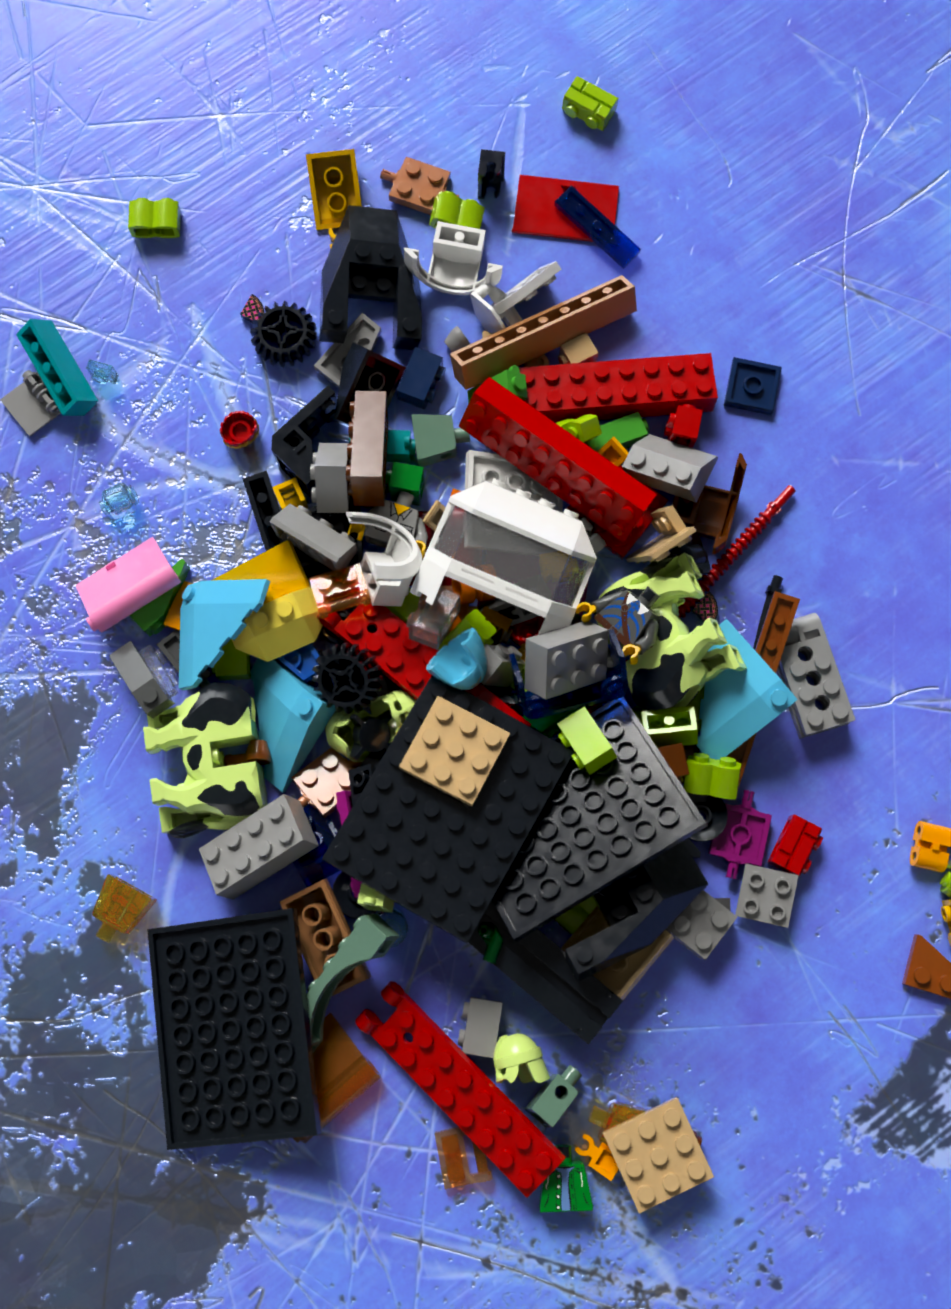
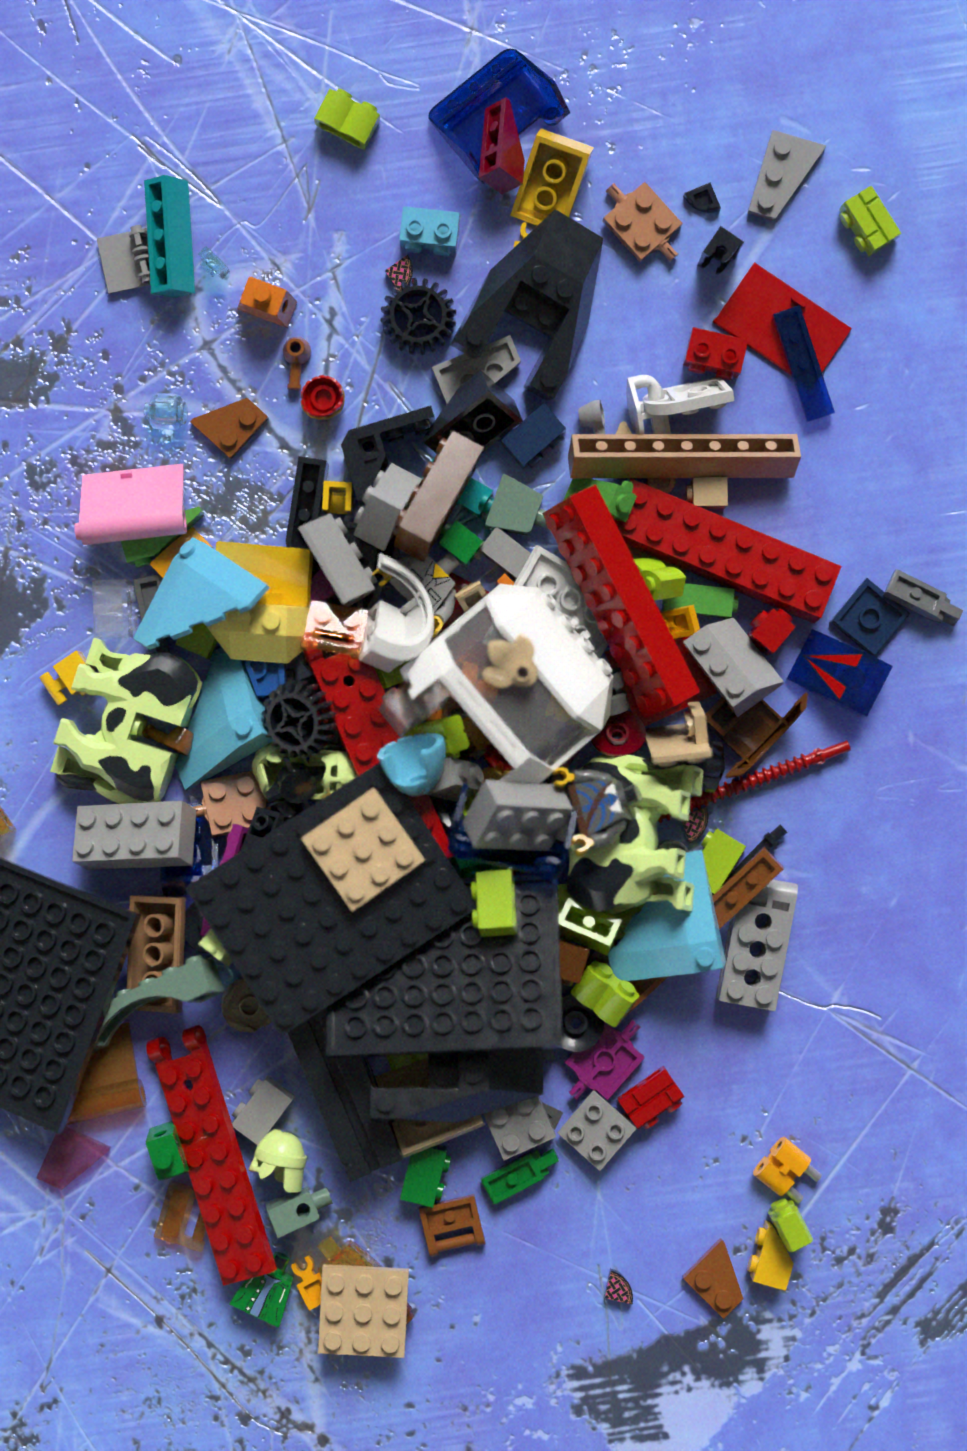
camera: 30 degrees right, 10 degrees up
dark grey slope [109,641,175,718] -> none
white piece [404,221,503,295] -> none
lime brick [429,191,485,229] -> none
dark green arm [478,922,503,964] -> none
none -> clear pink wing [36,1126,111,1190]
none -> yellow brick [39,650,94,706]
none -> green torso [146,1121,190,1181]
none -> dark orange wing [190,398,269,460]
none -> dark tan tile [221,978,271,1033]
none -> orange torso [237,276,297,328]
none -> dark orange bar [283,337,311,391]
none -> magenta tile [310,569,337,607]
none -> medium azure brick [399,206,460,256]
none -> green brick [400,1145,451,1208]
none -> dark orange plate [419,1194,486,1257]
none -> clear blue windscreen [428,48,570,184]
none -> light grey brick [474,527,531,580]
none -> dark red slope [479,97,525,195]
none -> green hinge [481,1148,559,1204]
none -> tan plate [482,633,538,688]
none -> dark red dish [590,710,646,757]
none -> black tile [604,1268,633,1304]
none -> black tile [683,182,721,213]
none -> red brick [683,327,748,380]
none -> lime brick [701,829,746,893]
none -> light grey wing [747,130,826,221]
none -> clear blue slope [786,629,893,717]
none -> dark grey hinge [883,569,963,626]

